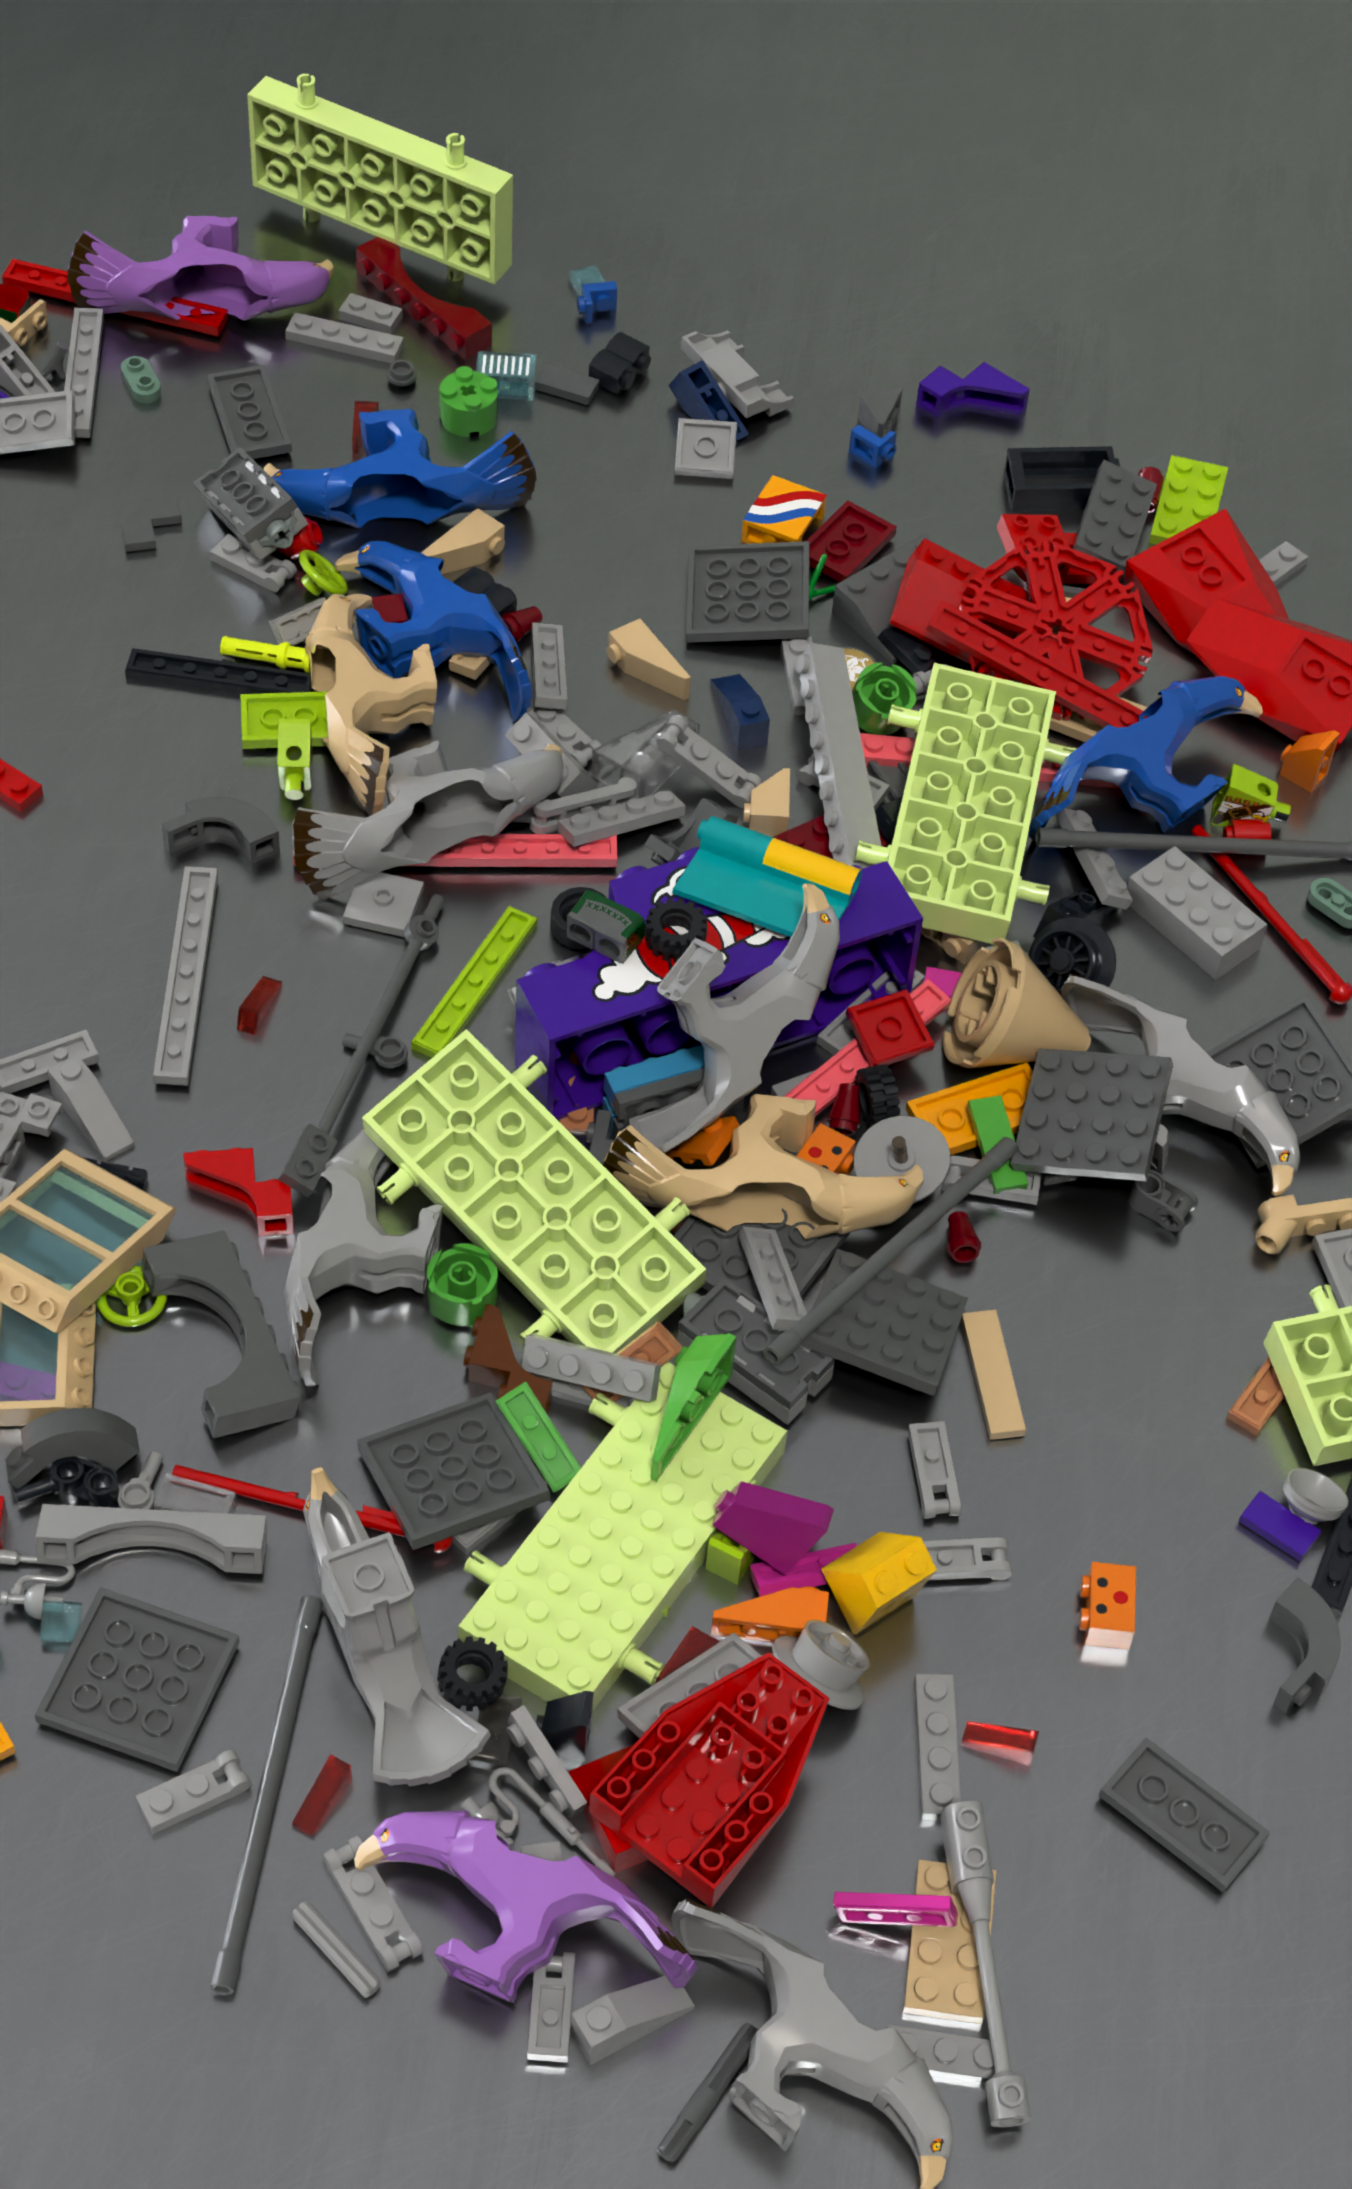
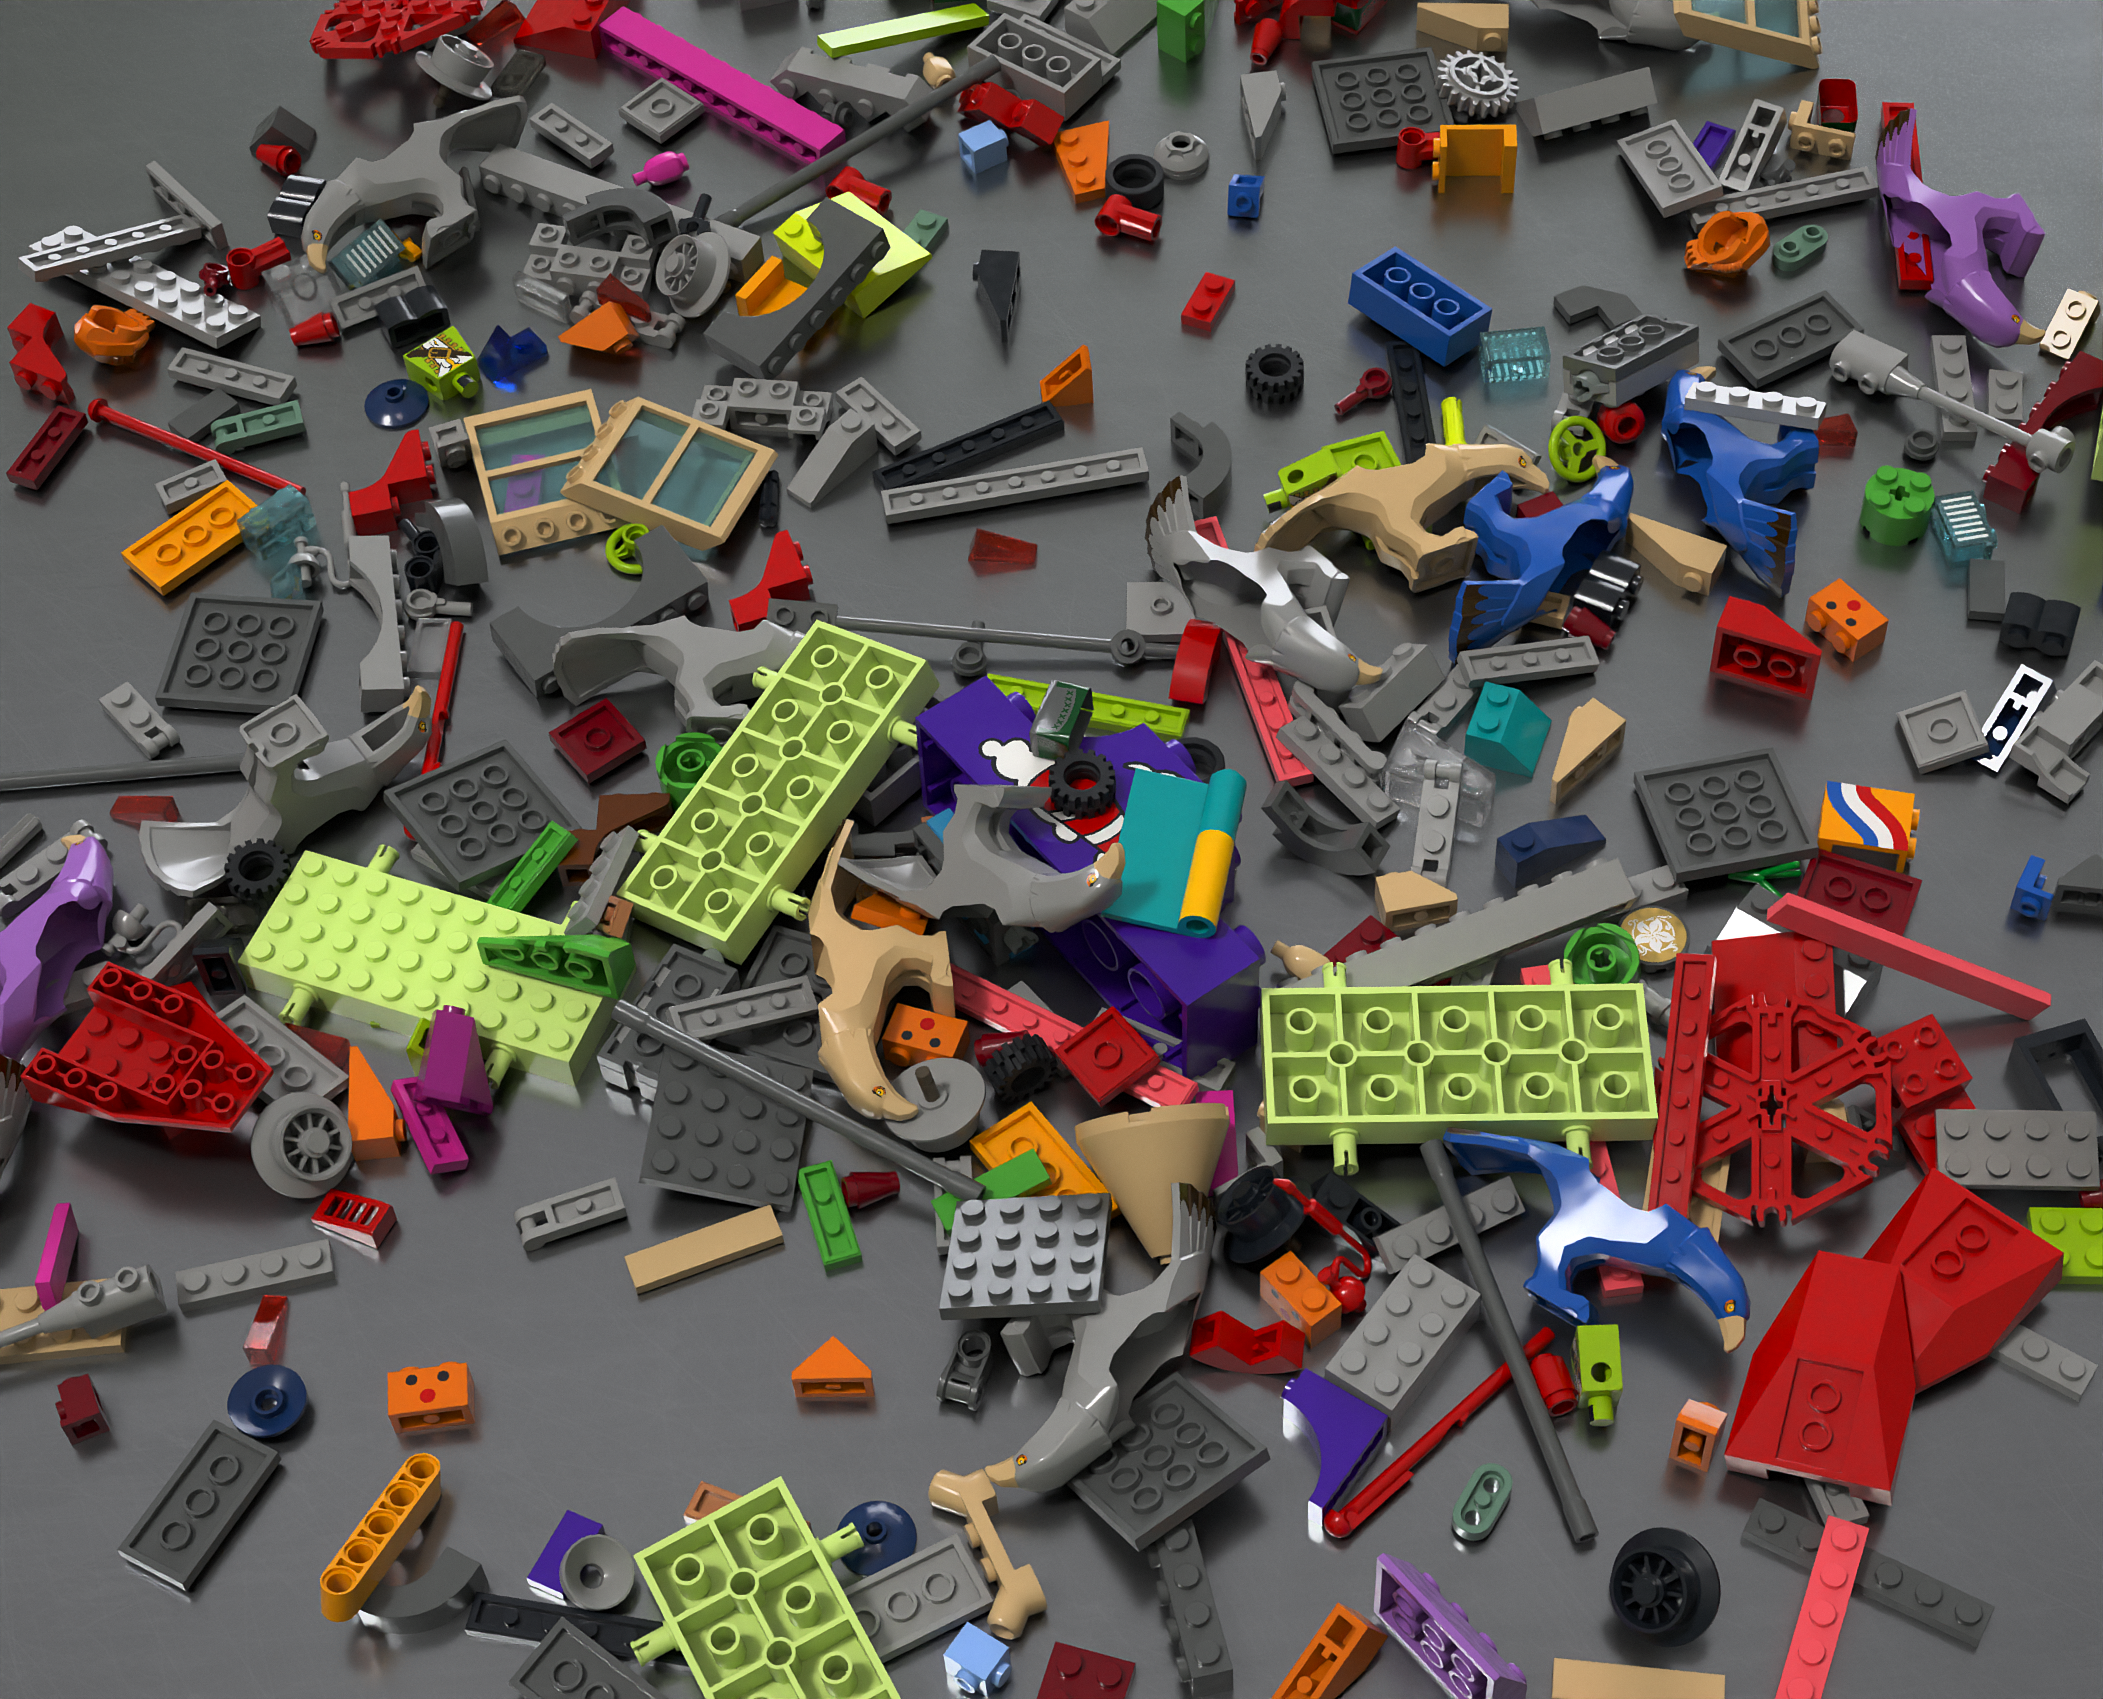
camera: 85 degrees right, 0 degrees up
yellow slope [821,1532,937,1635] -> none
light grey plate [923,1537,1012,1581] -> none
none -> dark red brick [55,1373,110,1445]
none -> dark blue dish [227,1365,307,1438]
none -> red slope [311,1189,397,1249]
none -> light orange beam [320,1453,441,1622]
none -> dark red plate [549,698,647,784]
none -> orange slope [791,1336,875,1397]
none -> bright green tile [796,1160,863,1272]
none -> dark blue dish [836,1501,917,1577]
none -> black tile [872,400,1064,491]
none -> orange slope [1040,344,1094,407]
none -> red brick [1168,619,1223,704]
none -> red brick [1189,1310,1305,1374]
none -> black tyre [1245,344,1304,404]
none -> orange brick [1260,1250,1342,1349]
none -> red piece [1273,1178,1372,1314]
none -> dark purple arch [1281,1368,1388,1526]
none -> dark red plate [1334,367,1392,415]
none -> blue brick [1348,246,1492,367]
none -> teal slope [1464,681,1552,778]
none -> clear light blue brick [1478,326,1551,384]
none -> orange helmet [1684,211,1770,278]
none -> light grey plate [1684,381,1827,430]
none -> red slope [1710,596,1822,700]
none -> coral tile [1767,892,2051,1021]
none -> orange brick [1805,578,1889,662]
none -> light grey bar [1829,330,2076,473]
none -> bracket [2039,289,2101,360]

